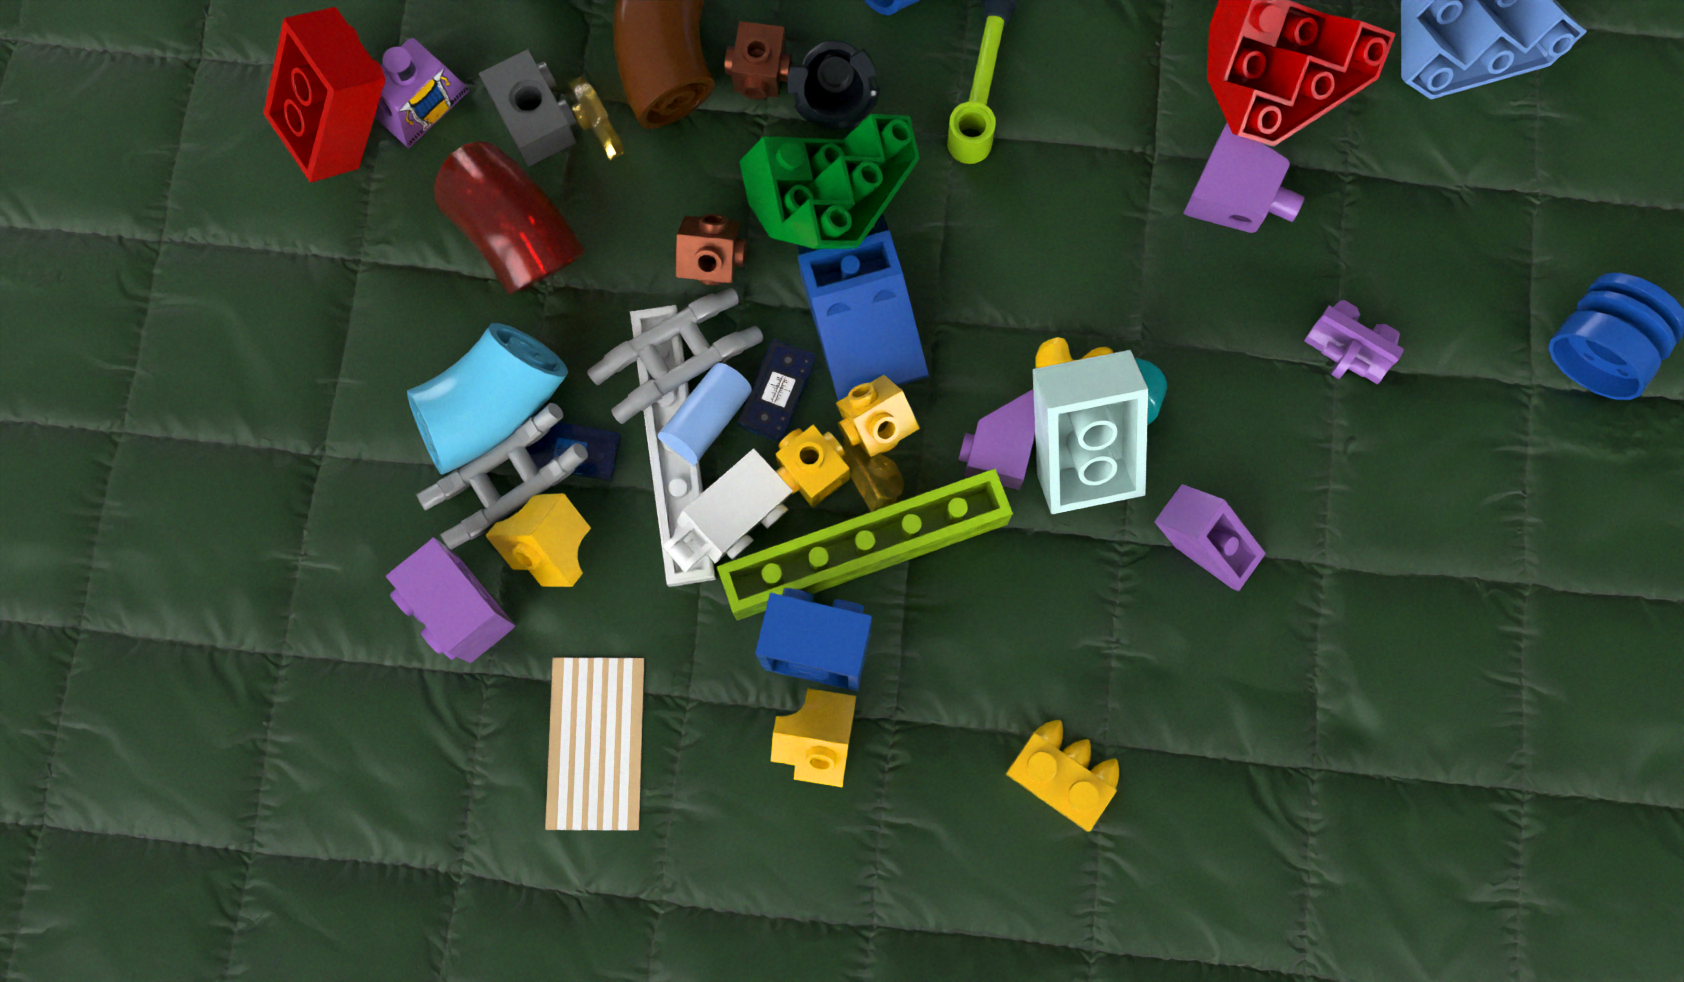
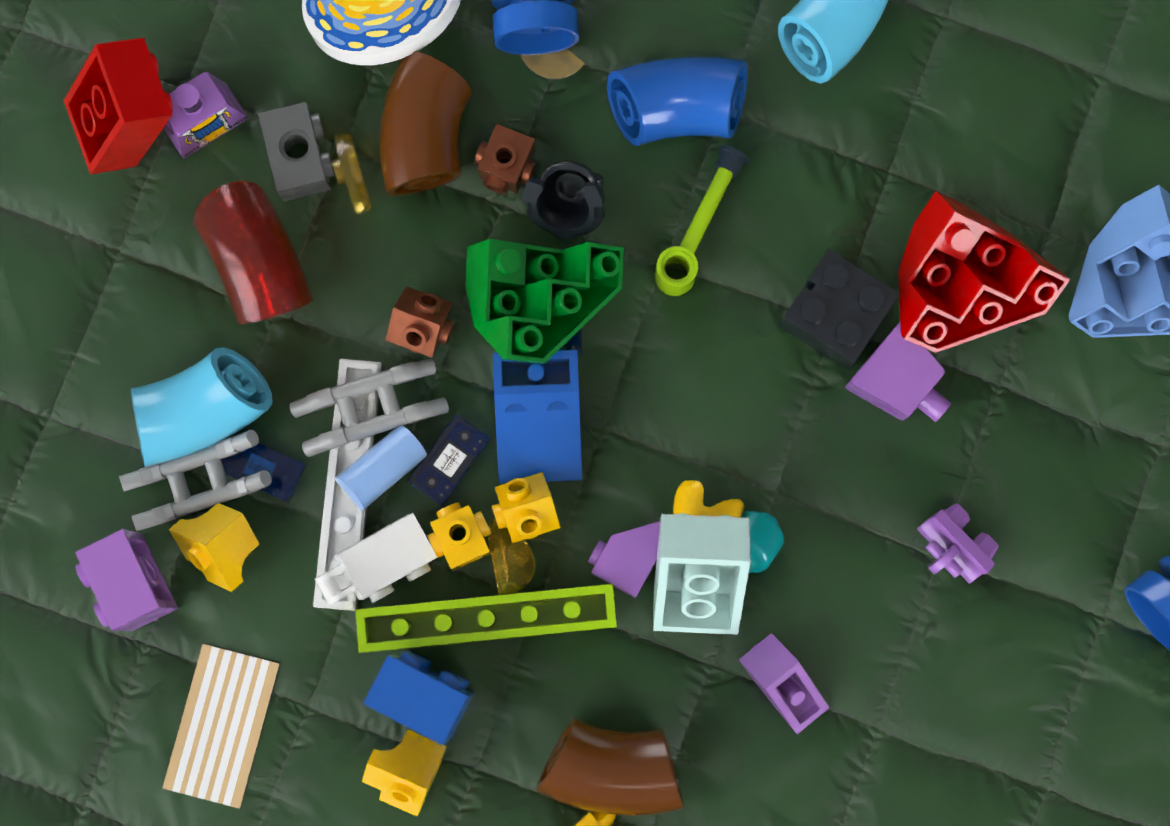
camera: 10 degrees right, 5 degrees up
none -> reddish brown brick [535,718,684,815]
none -> black piece [778,249,899,370]

